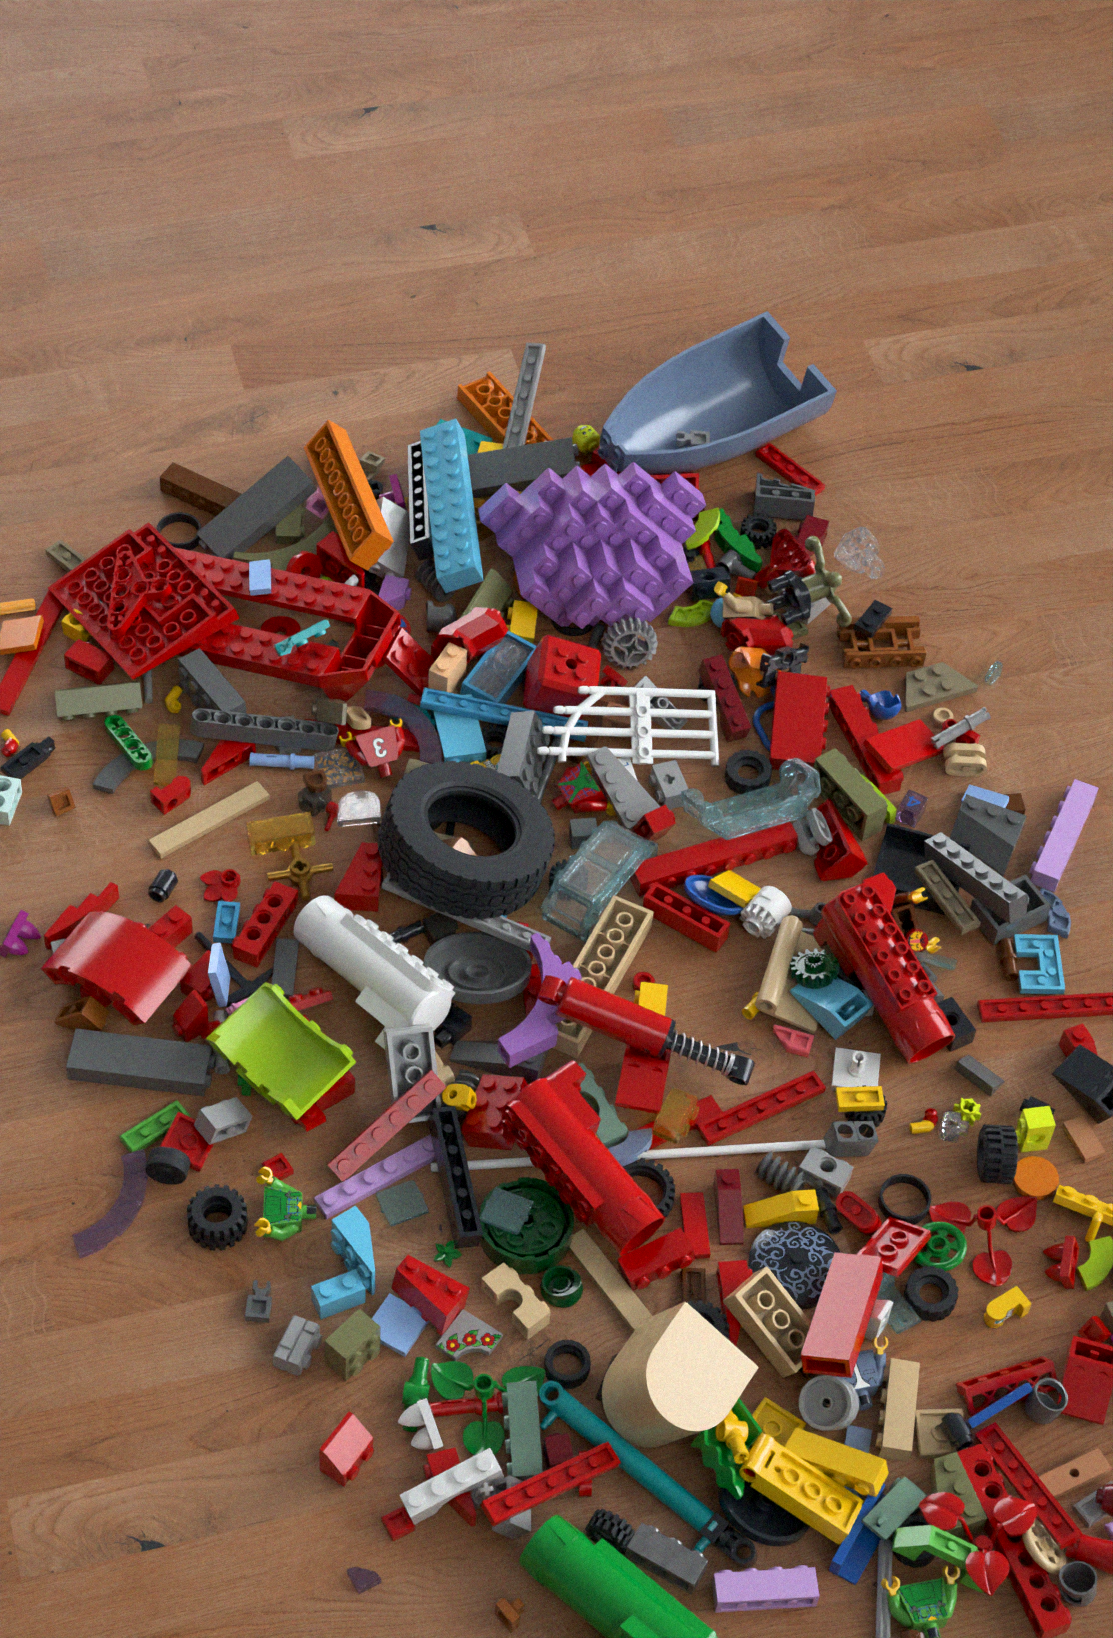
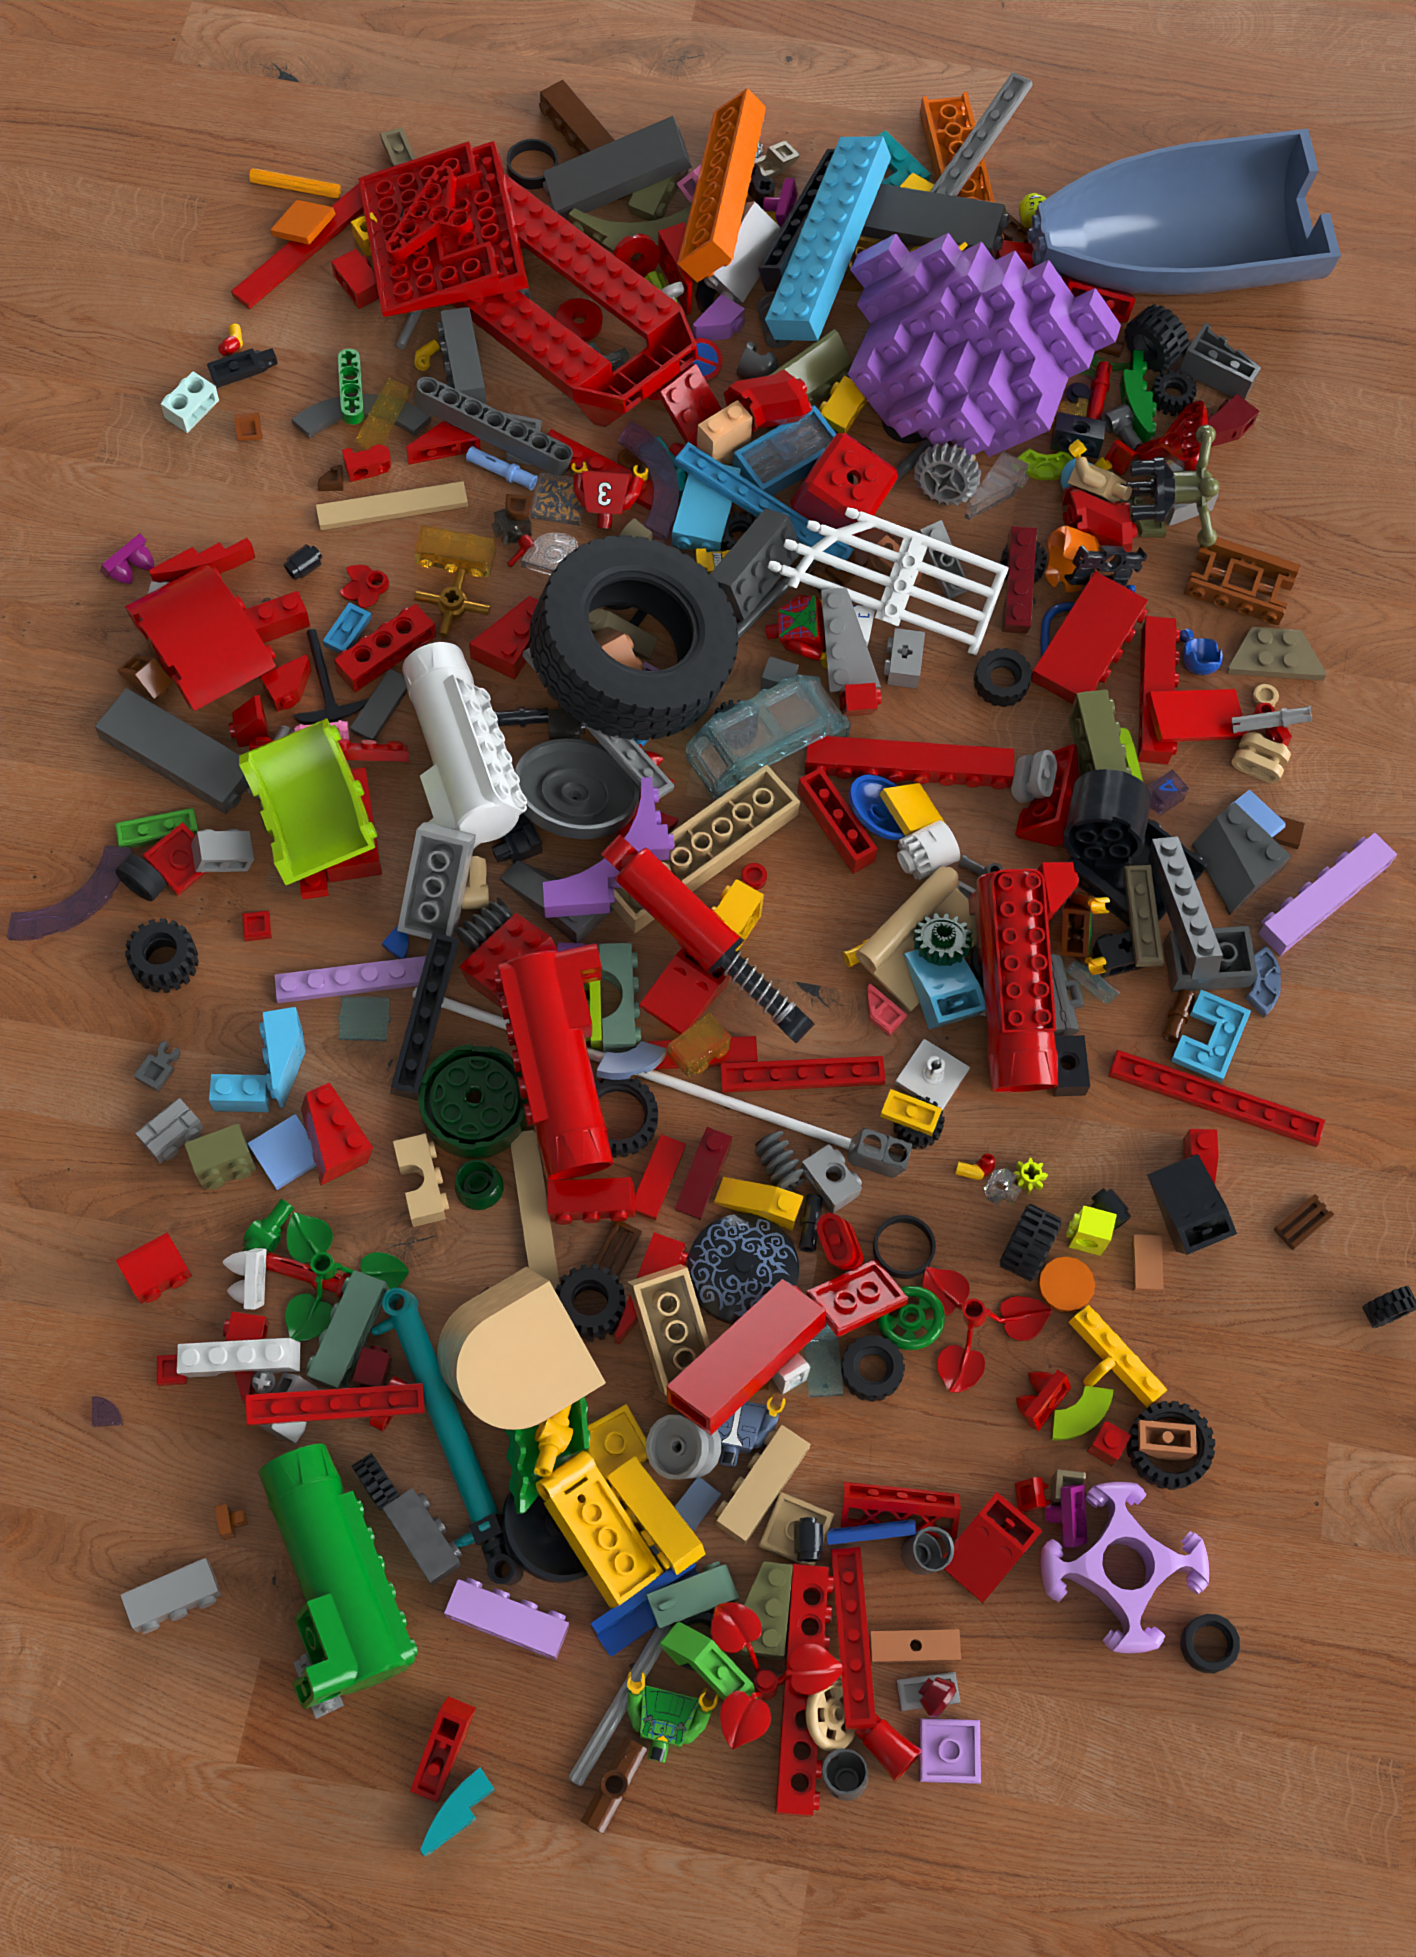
camera: 25 degrees right, 15 degrees up
olive slope [55,681,143,720] -> none
light blue tile [208,943,231,1007] -> none
light blue tile [249,559,271,596] -> none
torso [254,1167,317,1241] -> none
teal hinge [273,619,330,657] -> none
dark tan slope [312,698,347,725] -> none
plate [326,1069,447,1182] -> none
tan tile [346,706,371,730] -> none
green plant [434,1240,462,1268] -> none
light grey tile [435,1309,503,1361] -> none
yellow piece [442,1084,477,1111] -> none
clear light blue piece [480,1187,534,1235] -> none
black tyre [544,1340,591,1389] -> none
red tile [600,665,628,687] -> none
light grey plate [676,430,710,447] -> none
clear light blue windscreen [681,758,821,840] -> none
lime tile [686,508,720,550] -> none
red tile [755,442,825,496] -> none
clear piece [834,527,886,579] -> none
black plate [854,599,893,638] -> none
tile [905,929,928,952] -> none
dark grey slope [955,1055,1005,1097] -> none
yellow leg [983,1286,1032,1328] -> none
clear light blue tile [984,661,1003,685] -> none
none -> reddish brown tile [318,465,343,491]
none -> blue tile [382,925,409,959]
none -> clear slope [965,451,1029,520]
none -> black brick [1063,769,1151,869]
none -> black brick [1092,928,1150,978]
none -> black tyre [1124,304,1189,373]

